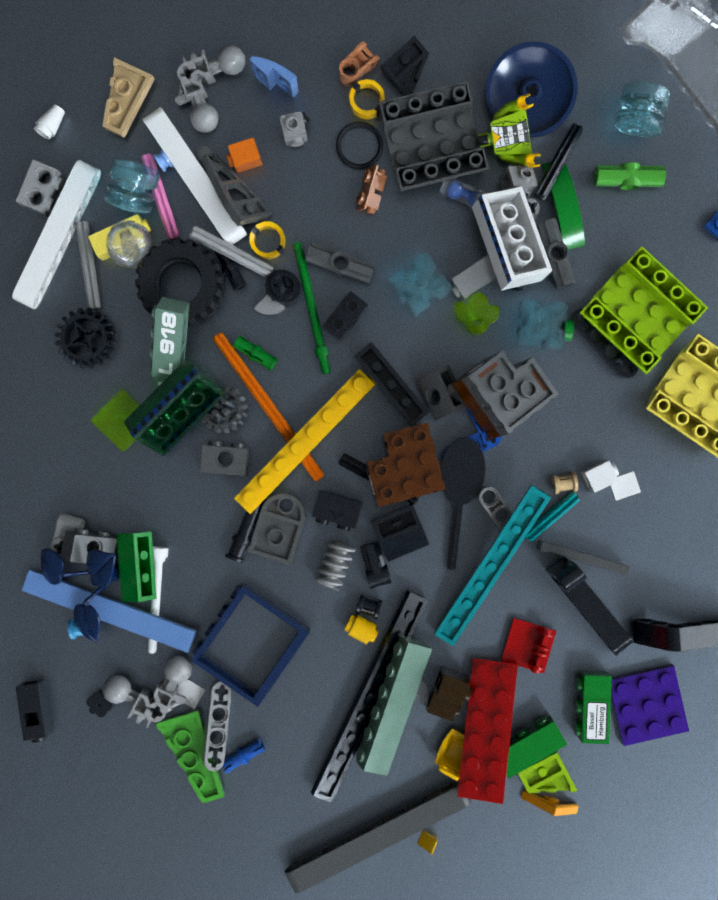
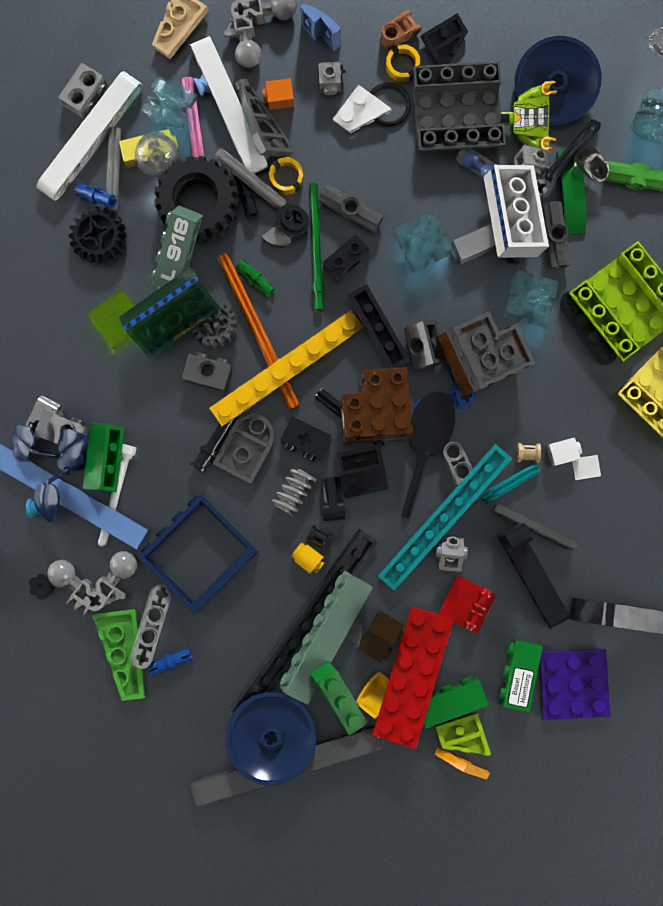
camera: 10 degrees right, 5 degrees down
white cone [34,104,65,140] -> none
white sticker [176,679,206,709] -> none
nougat hinge [356,165,387,215] -> none
yellow piece [417,831,438,854] -> none
clear neon green plate [455,292,500,335] -> none
green tile [560,318,574,342] -> none
none -> blue pin [75,183,117,208]
none -> dark blue dish [226,692,316,785]
none -> green brick [310,661,368,736]
none -> white wing [333,85,392,134]
none -> light grey brick [435,536,468,572]
none -> clear smoke rock [574,145,610,181]

